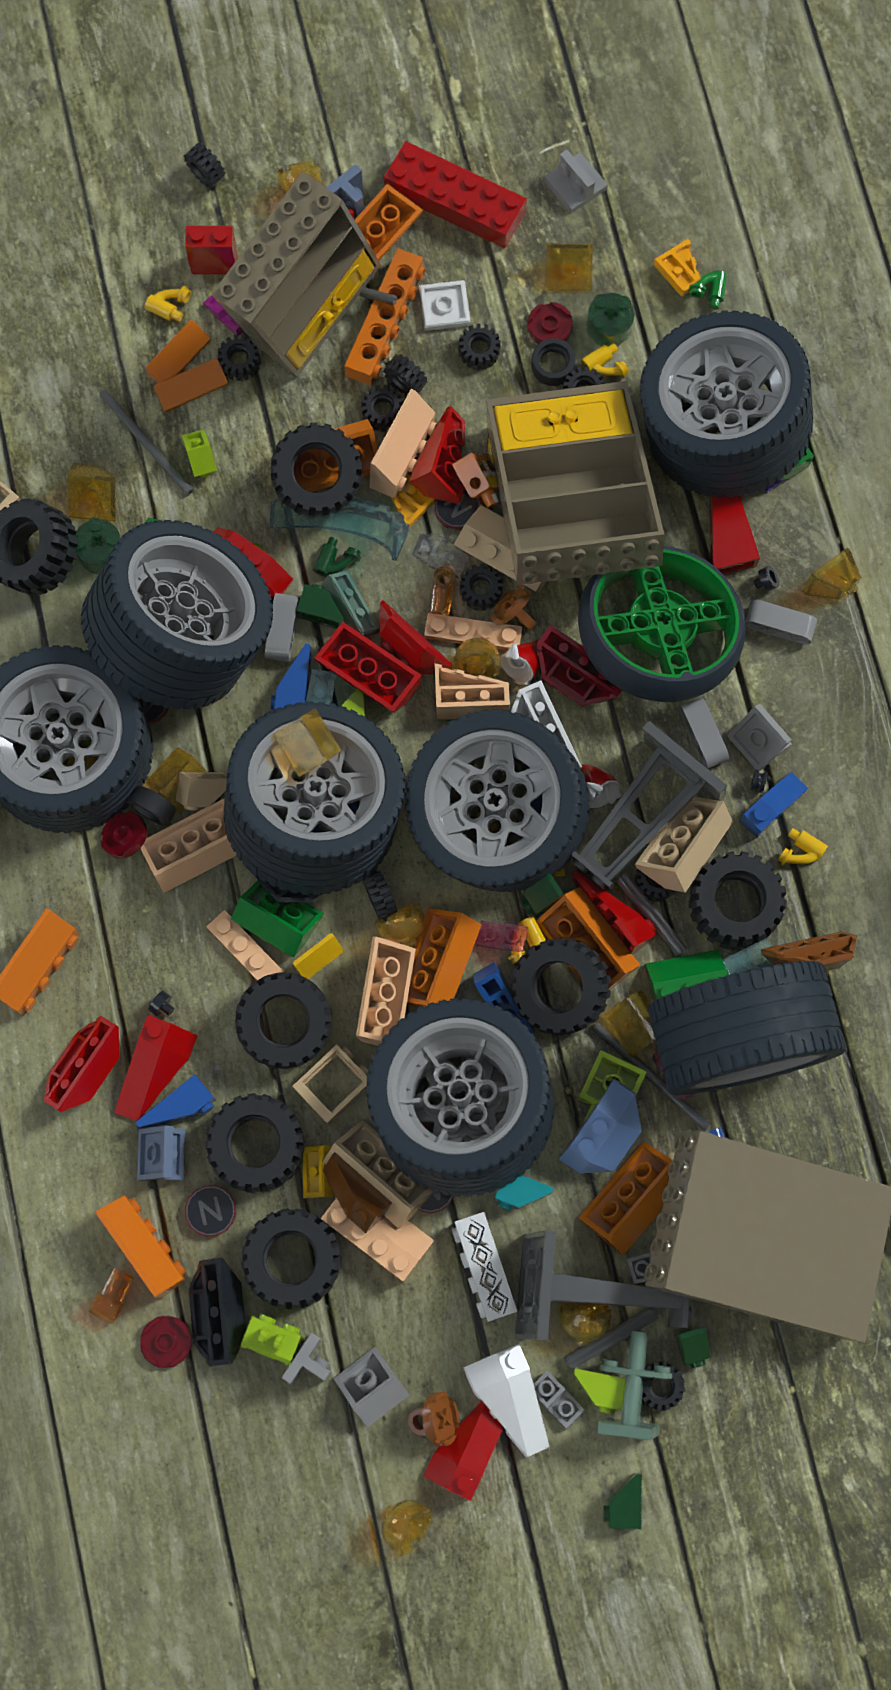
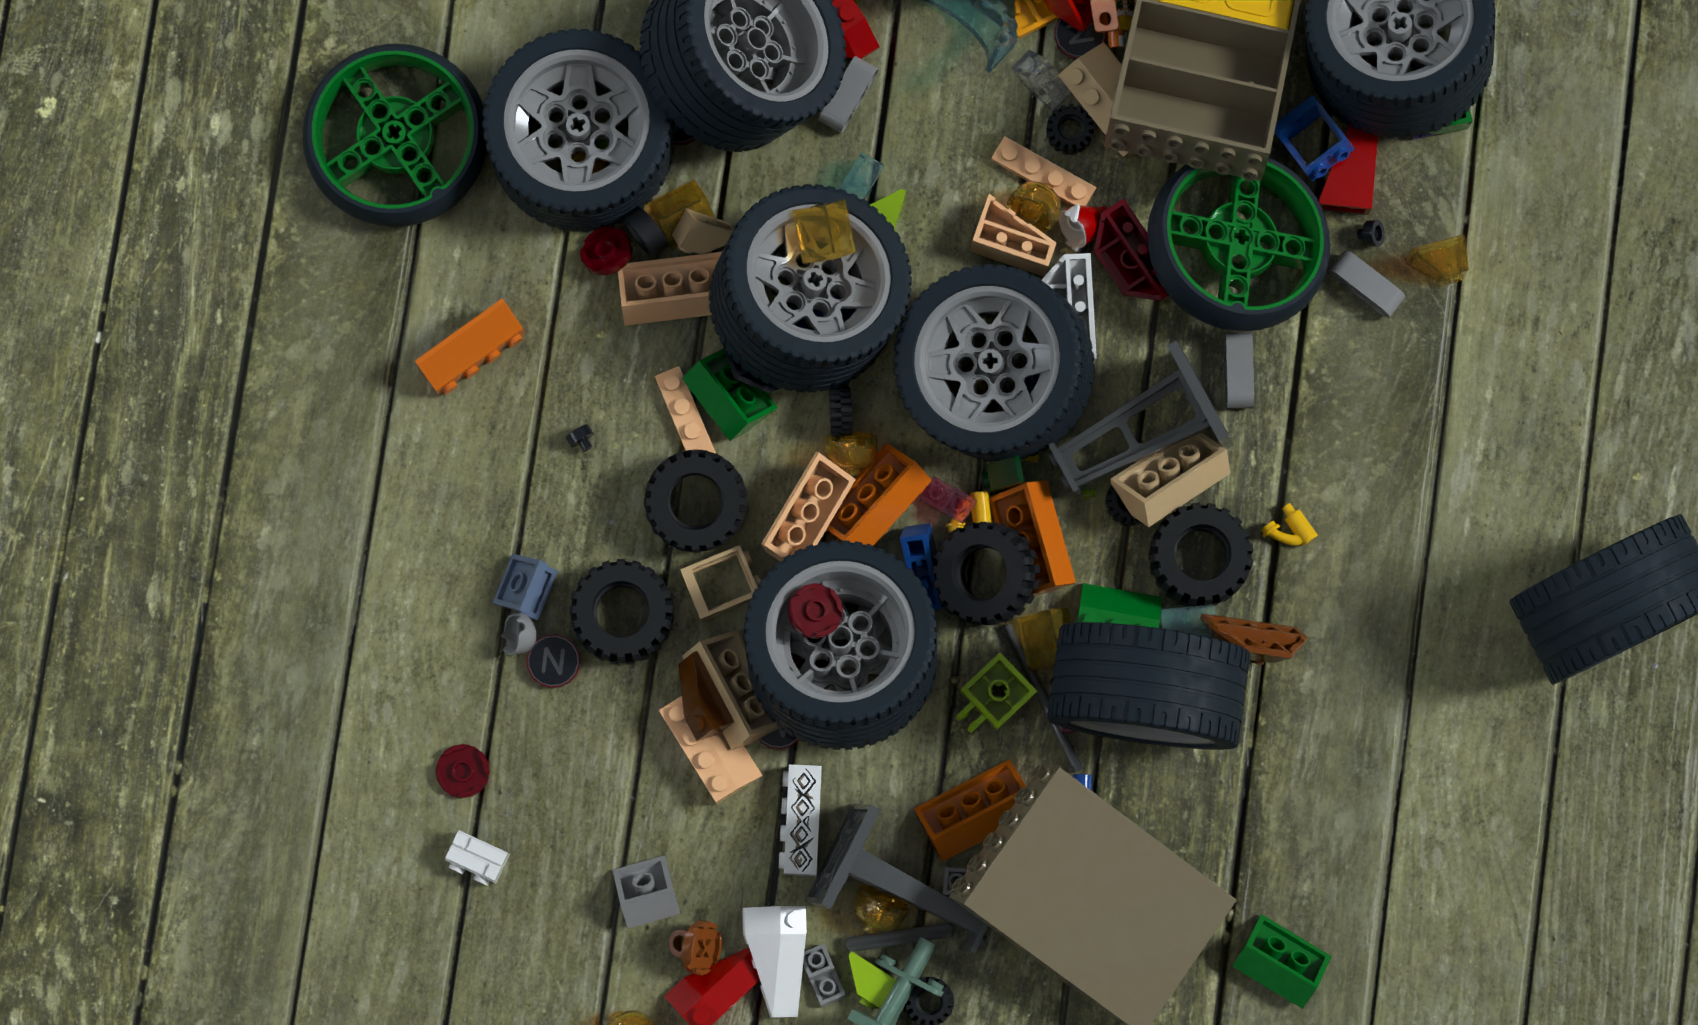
camera: 20 degrees right, 5 degrees up
red wedge [43,1016,119,1112] -> none
clear orange piece [89,1268,134,1324] -> none
orange slope [95,1195,186,1299] -> none
red wedge [114,1015,198,1121] -> none
blue slope [135,1074,216,1129] -> none
black wedge [189,1257,246,1367] -> none
black tyre [241,1208,341,1309] -> none
lime hinge [241,1314,304,1366] -> none
blue slope [271,644,312,710] -> none
light grey bracket [282,1333,333,1384] -> none
yellow slope [293,933,343,979] -> none
dark green slope [296,584,344,629] -> none
yellow slope [303,1145,335,1198] -> none
dark green plant [313,537,361,577] -> none
red slope [314,622,421,713] -> none
sand green slope [322,570,380,638] -> none
red wedge [380,600,452,675] -> none
clear orange piece [429,566,455,616] -> none
dark orange tile [490,585,536,631] -> none
teal slope [494,1176,554,1211] -> none
medium blue wedge [559,1079,642,1173] -> none
red wedge [571,871,656,955] -> none
white hat [581,764,622,808] -> none
dark grey axle [617,873,687,956] -> none
dark green slope [674,1327,711,1369] -> none
light grey bracket [727,704,792,771] -> none
blue slope [740,772,809,838] -> none
black bush [750,769,768,793] -> none
none -> white brick [445,830,510,886]
none -> light grey hair [501,613,536,656]
none -> dark red tile [788,583,843,639]
none -> blue window [1274,95,1355,182]

